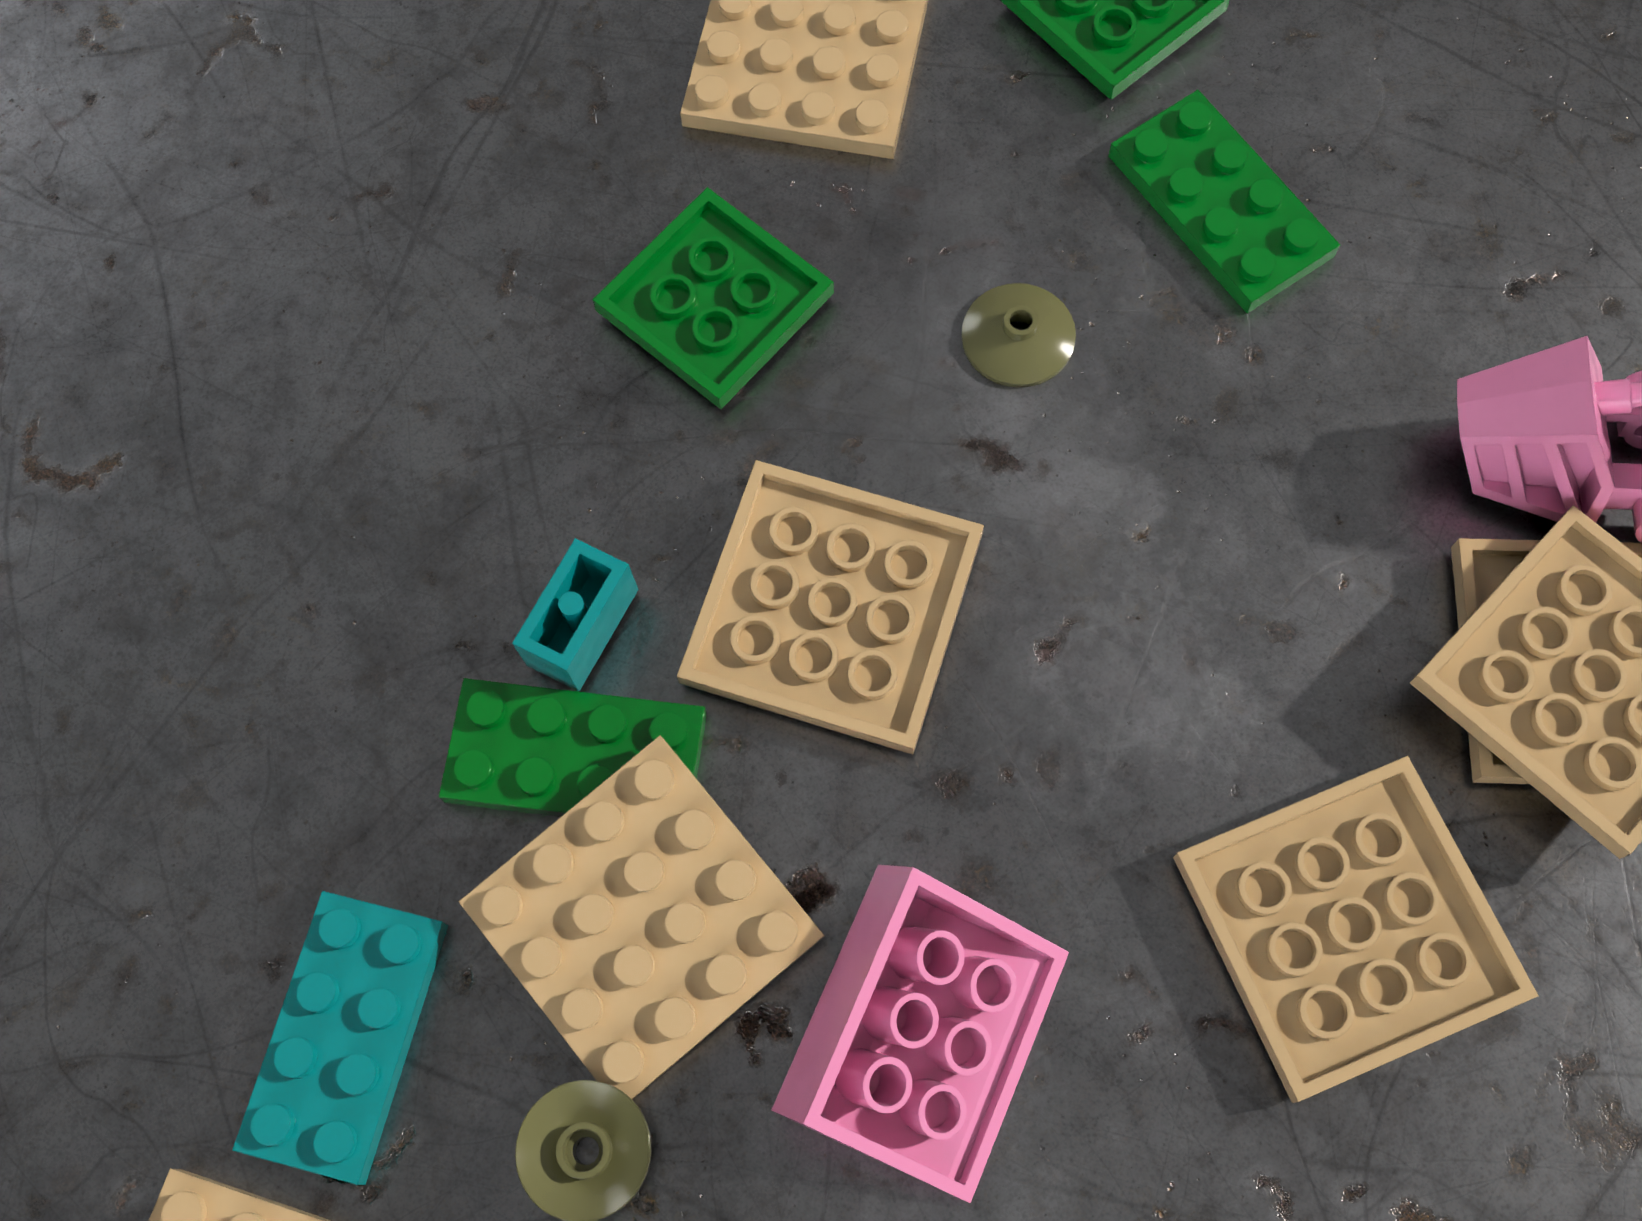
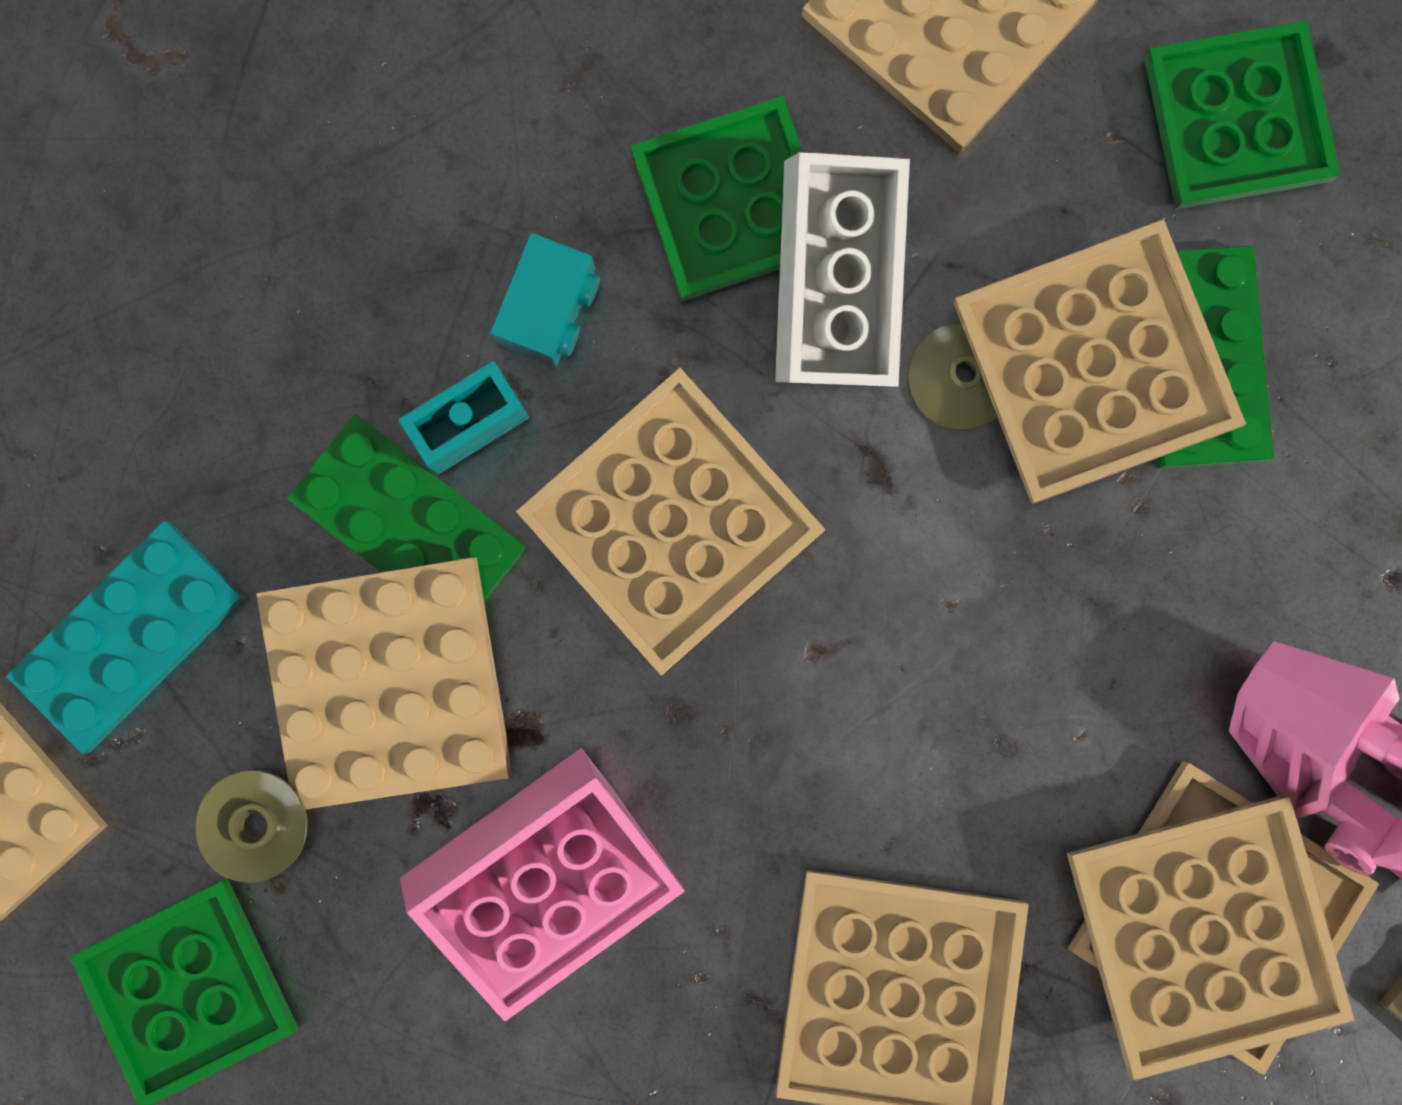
camera: 25 degrees right, 15 degrees up
none -> teal brick [490,233,600,367]
none -> white brick [775,152,910,387]
none -> tan plate [953,219,1246,505]

